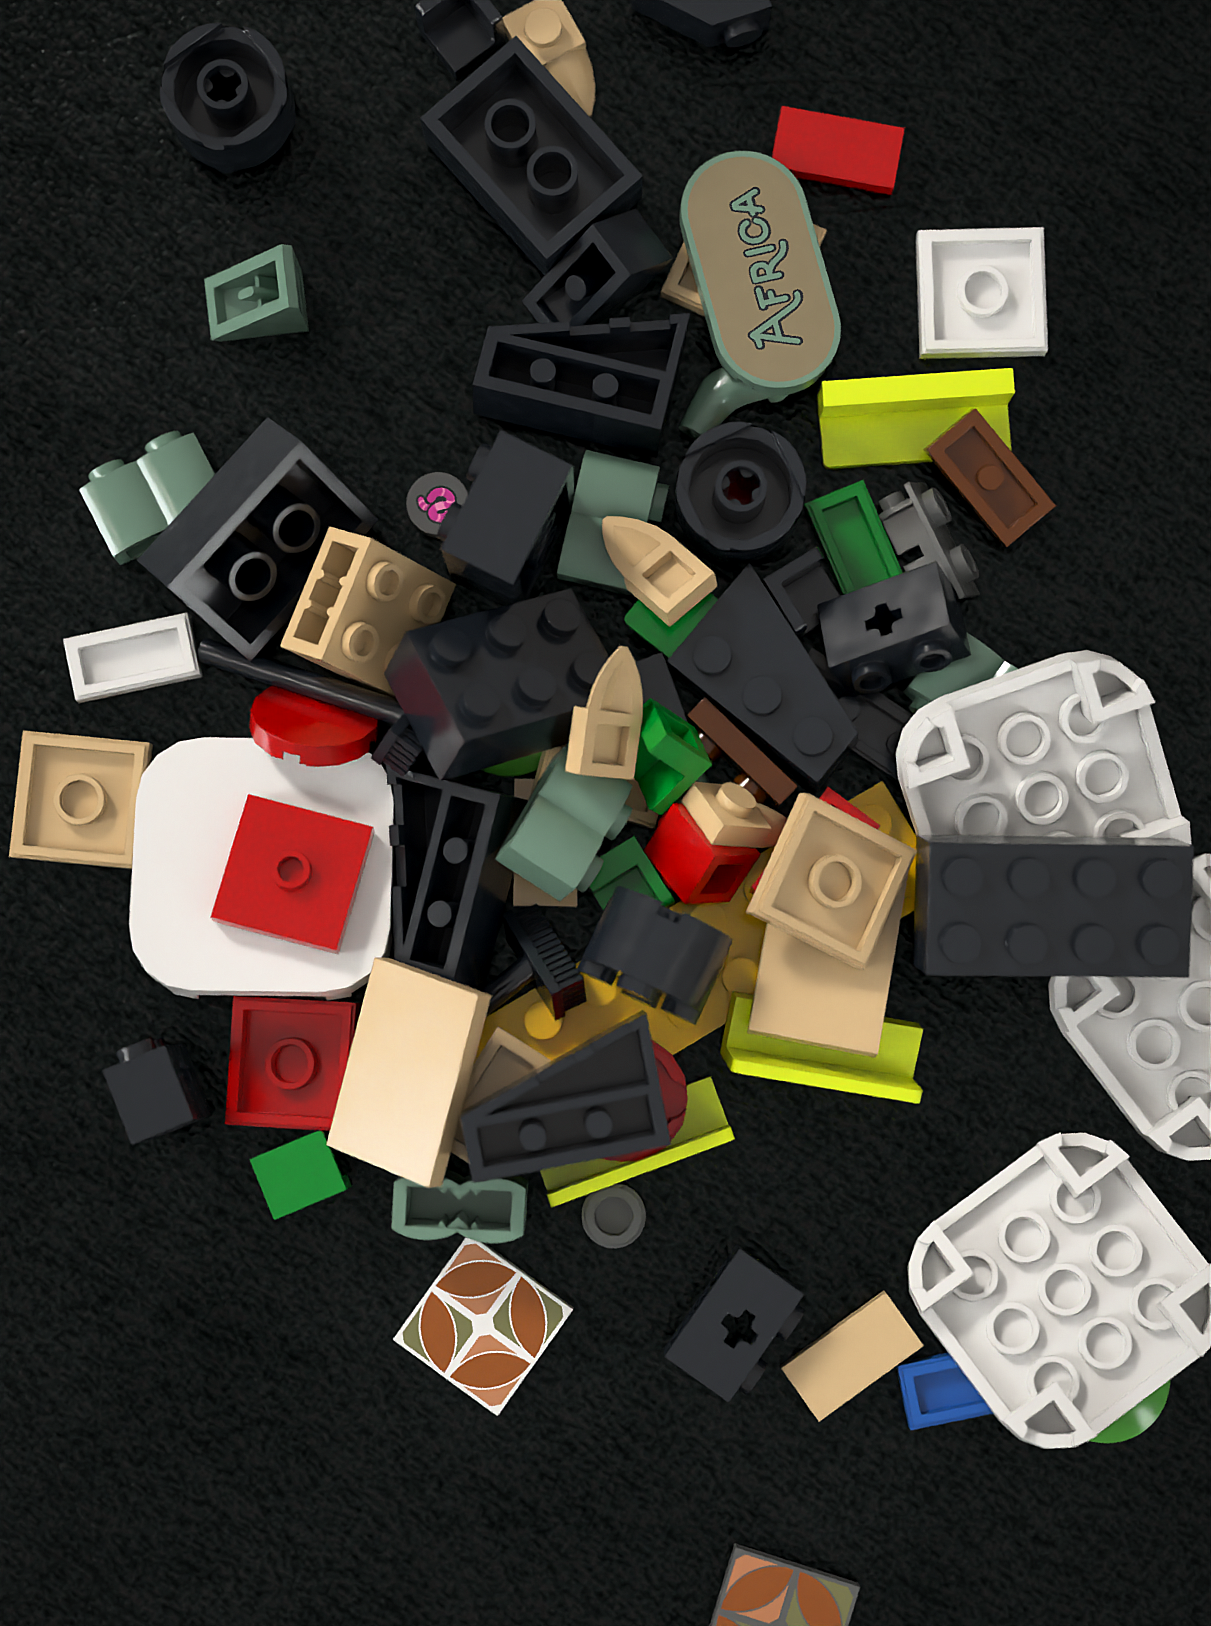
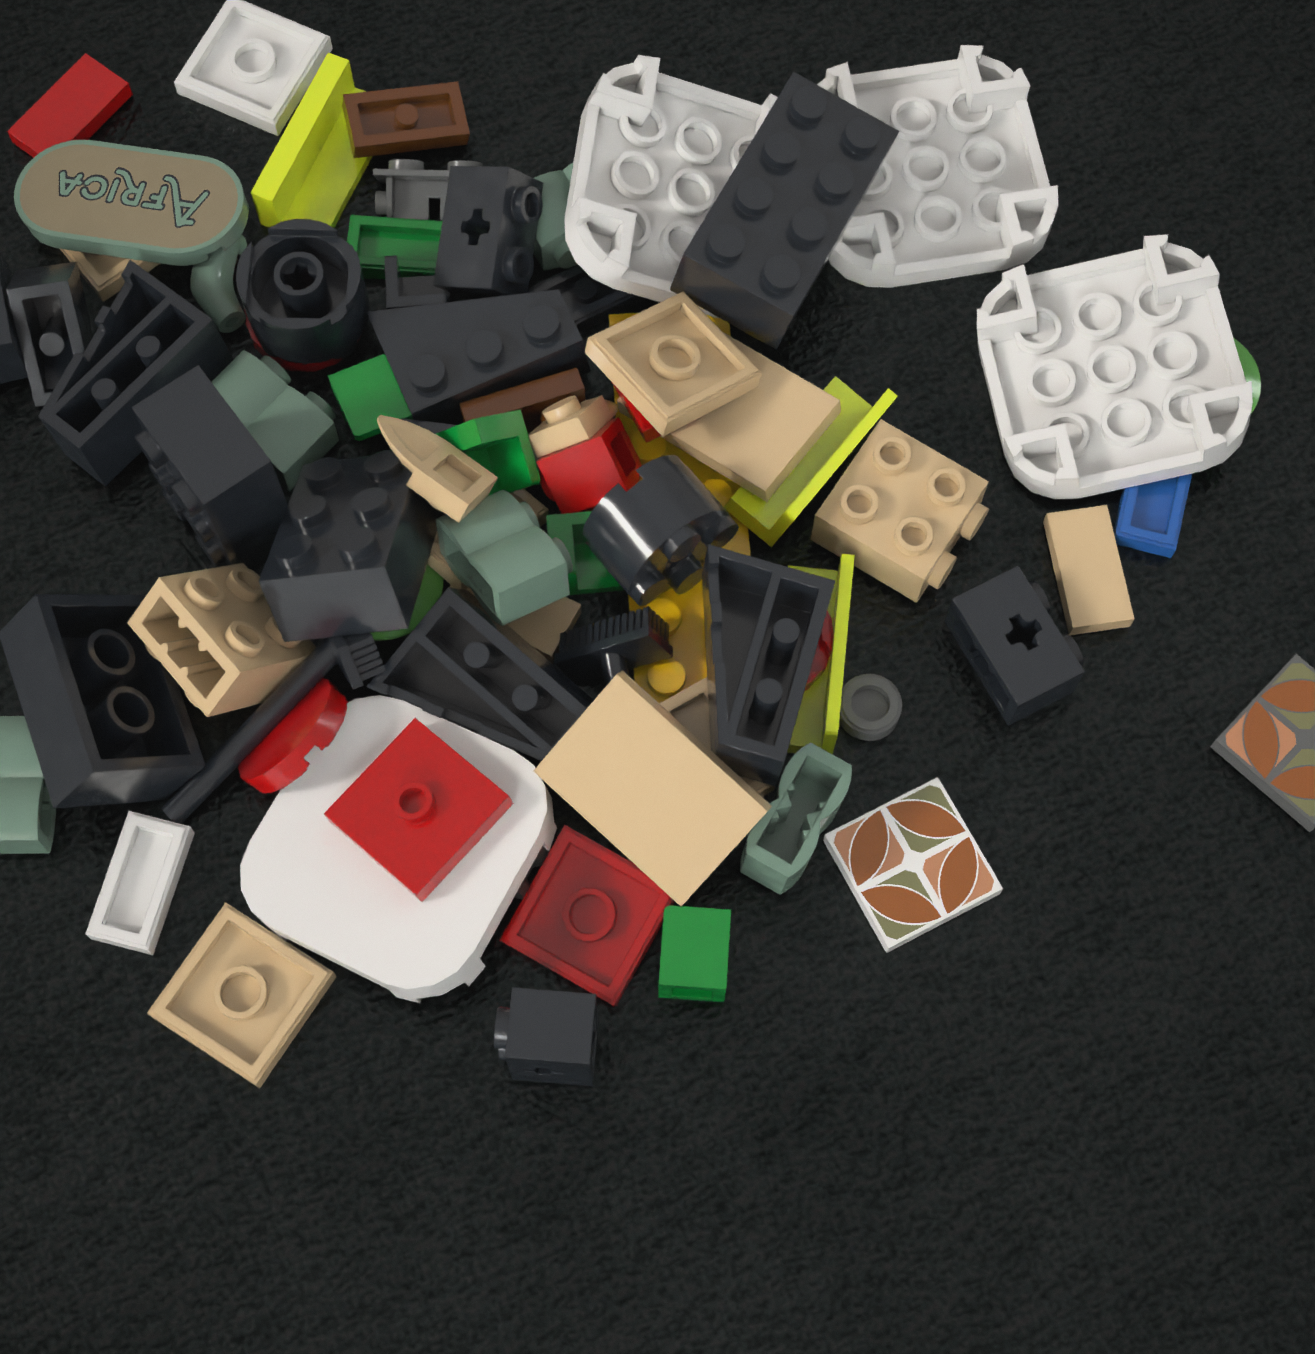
camera: 65 degrees left, 15 degrees down
dark grey tile [406,472,468,538] -> none
tan plate [602,516,717,627] -> none
none -> tan brick [811,419,989,603]

